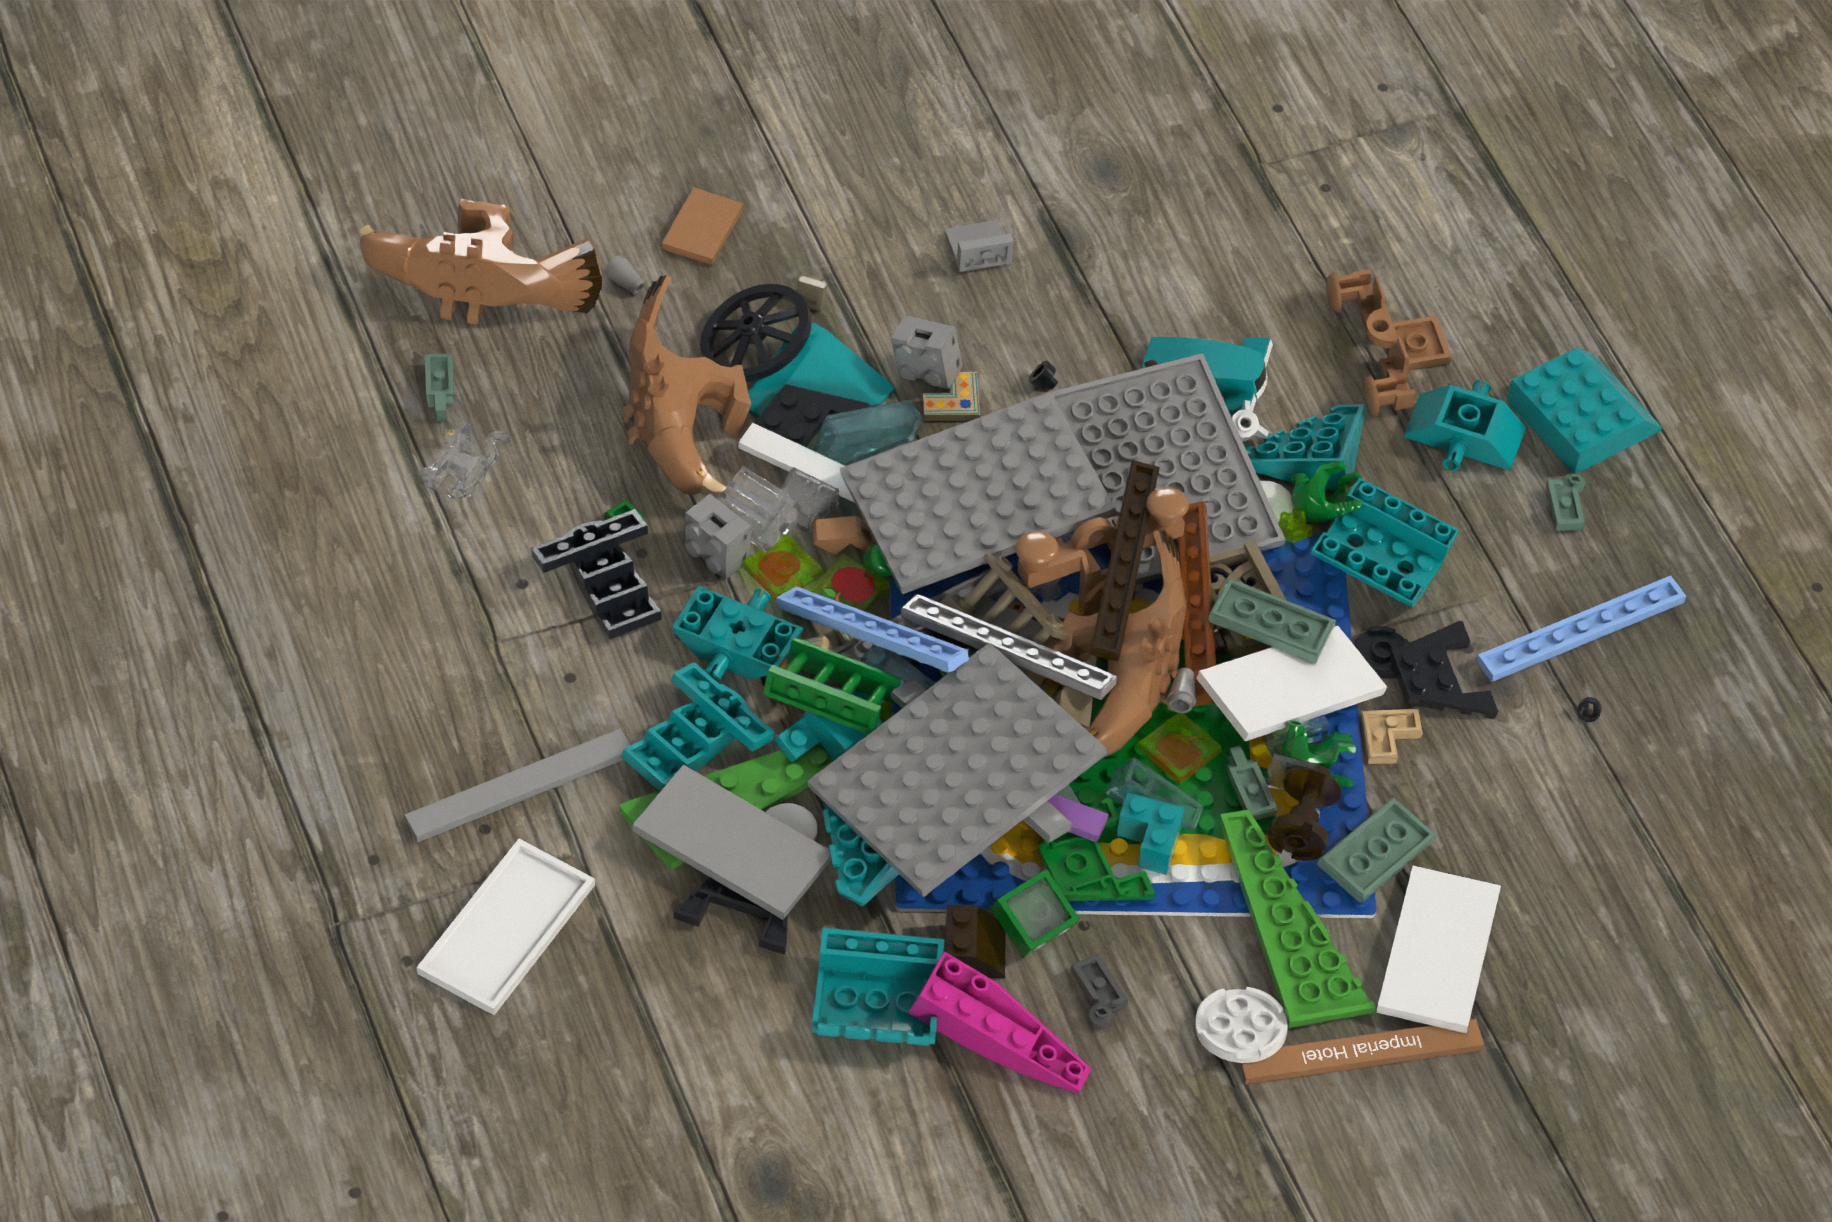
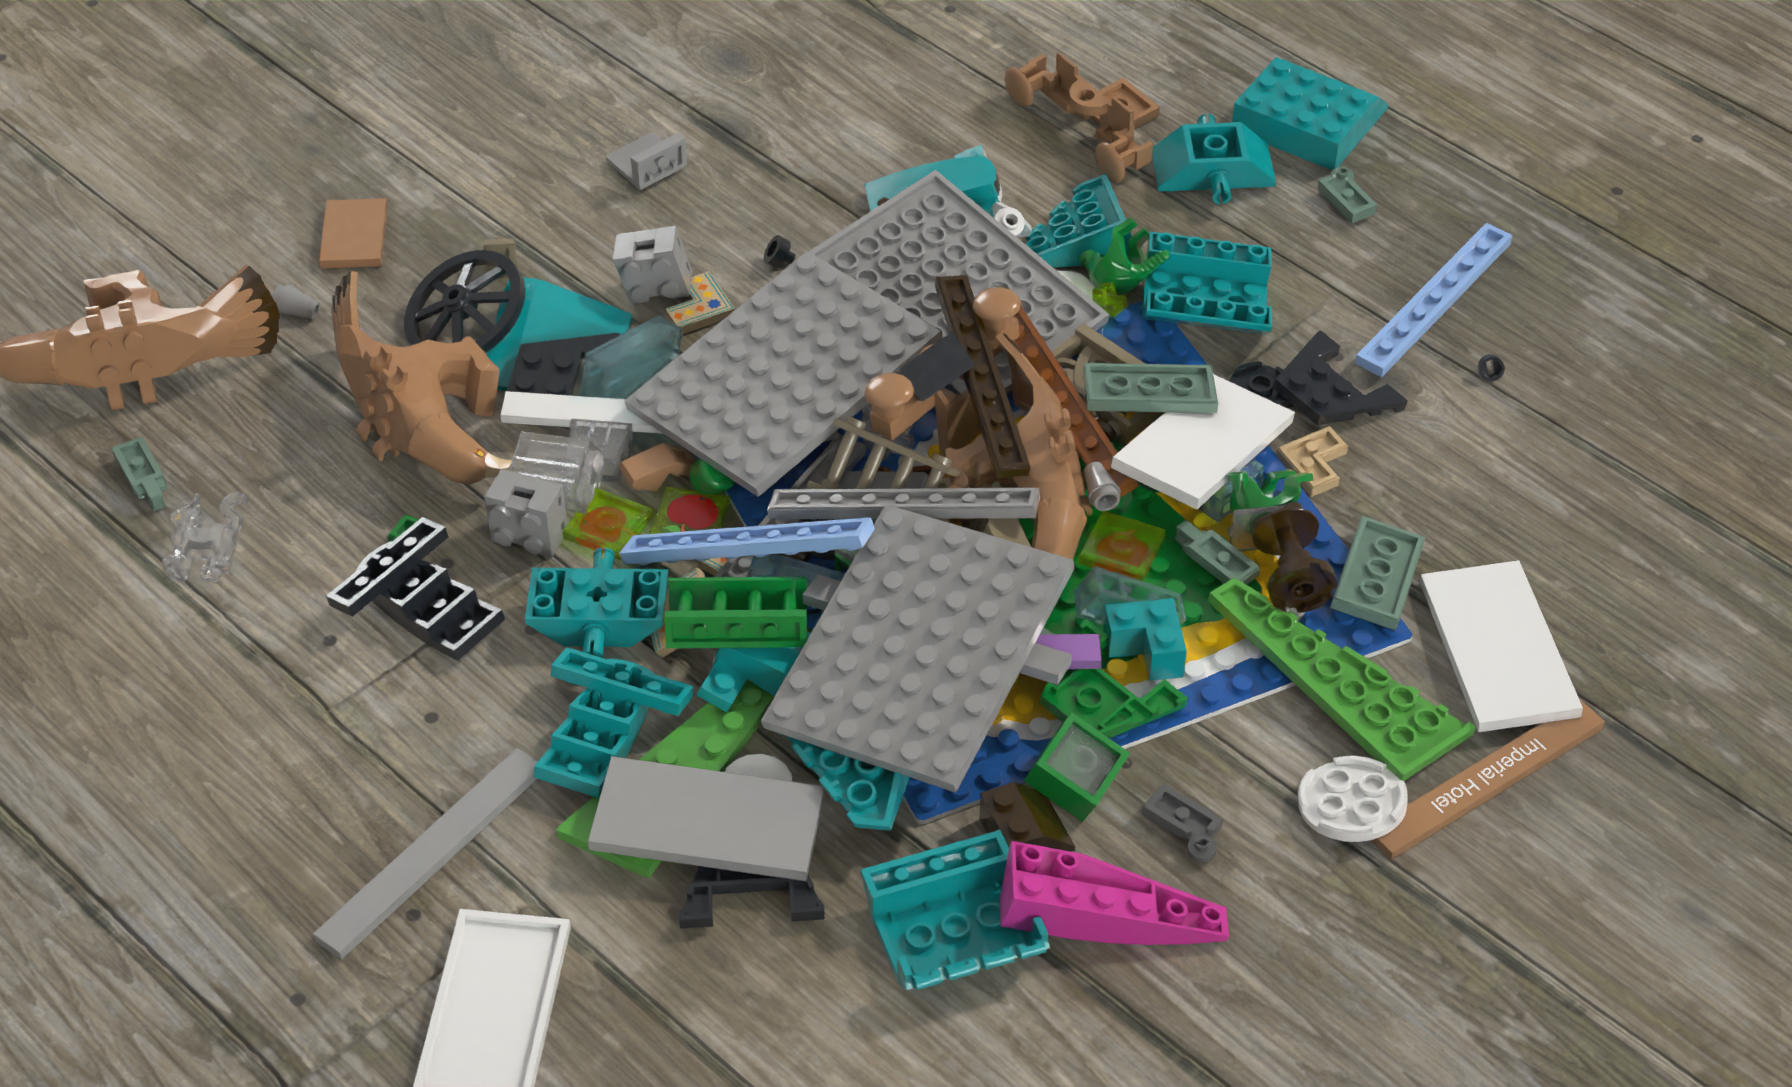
camera: 20 degrees left, 5 degrees down
none -> black panel [894,332,974,402]

